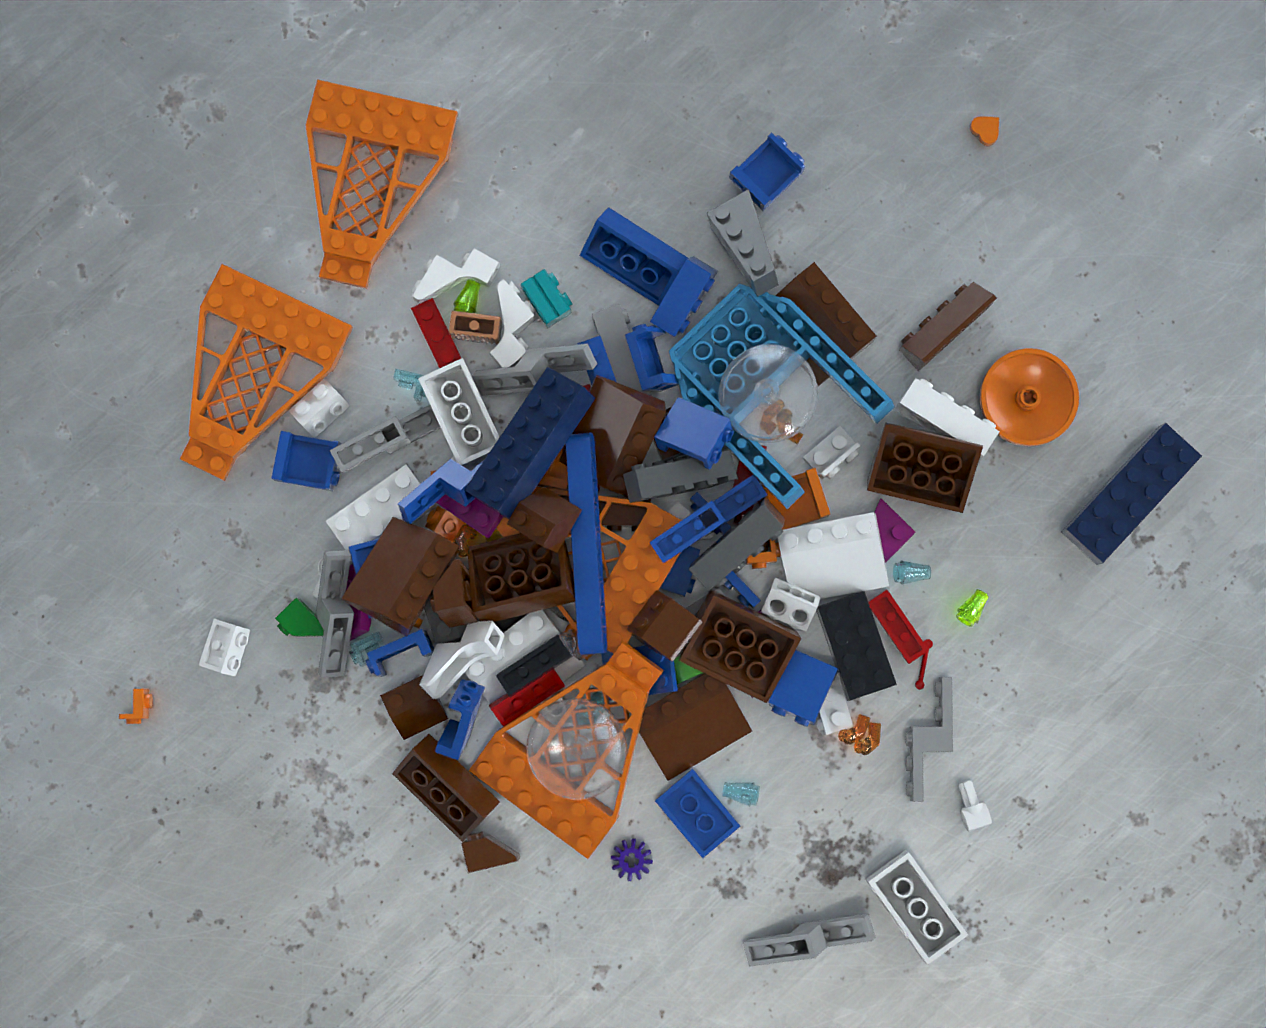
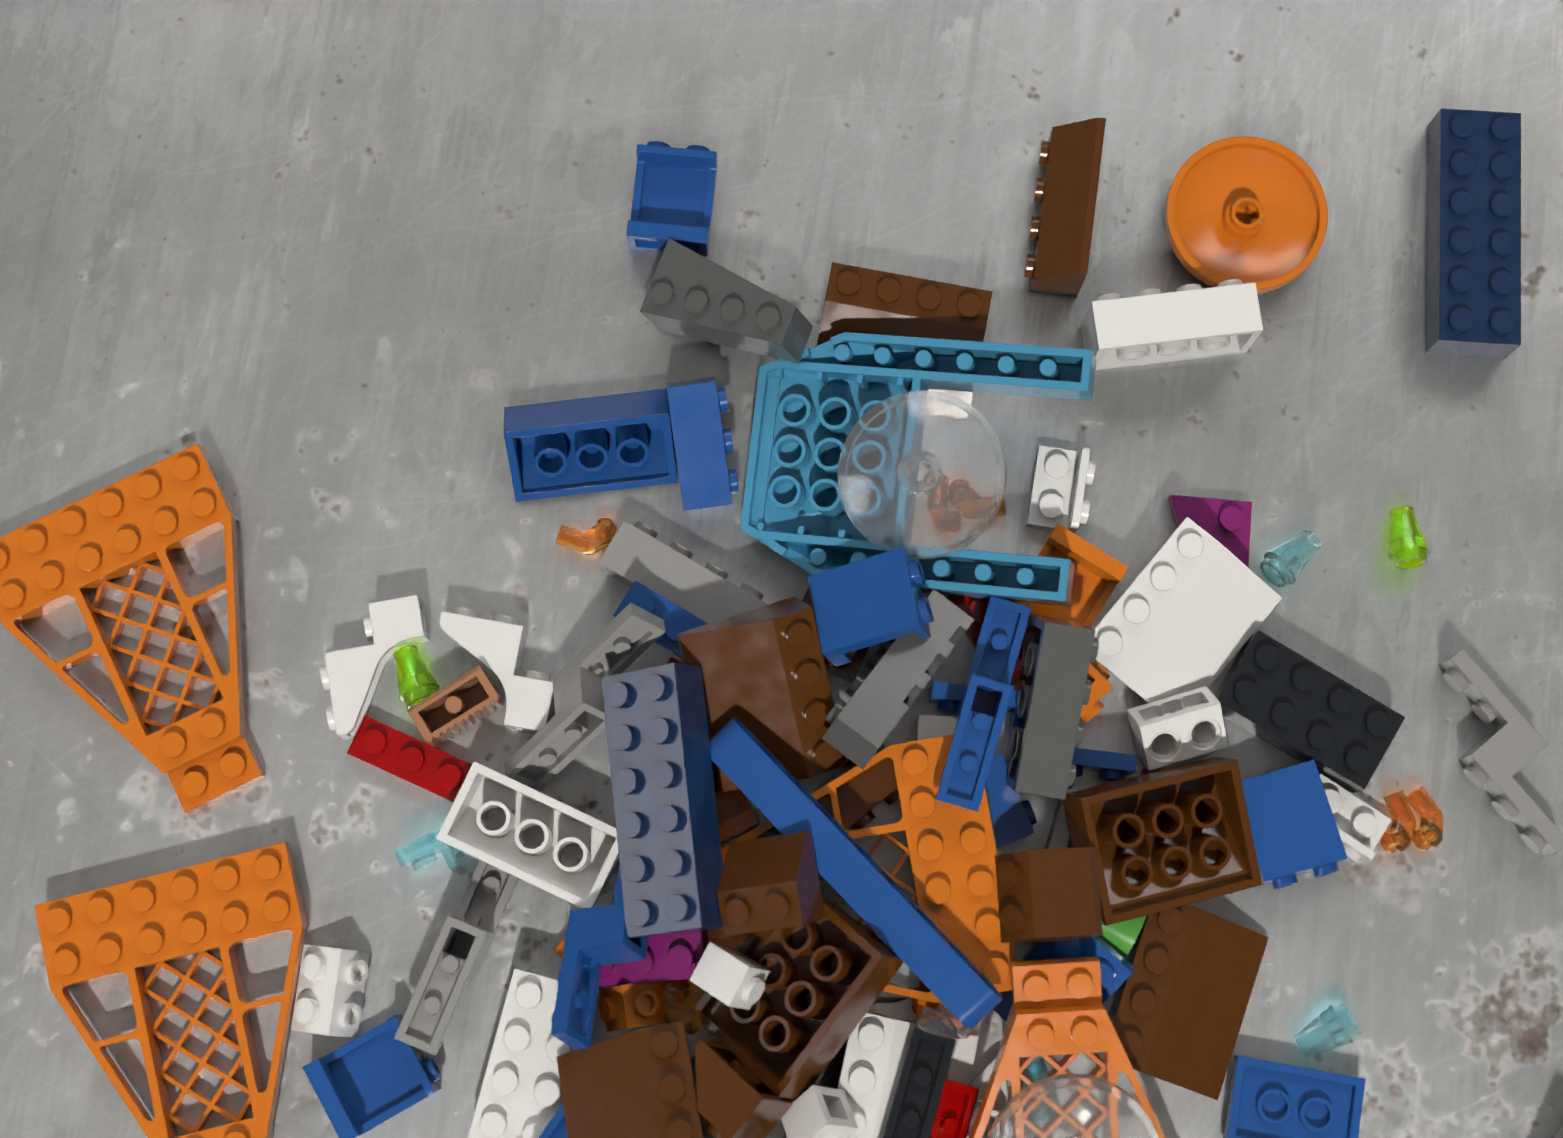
camera: 45 degrees left, 5 degrees down
teal brick [520,269,573,328] -> none
blue panel [625,324,679,392] -> none
reddish brown slope [867,422,983,513] -> none
red plate [868,589,929,664] -> none
red hinge [915,639,933,690] -> none
none -> clear orange arm [556,517,617,555]
none -> white brick [689,942,770,1010]

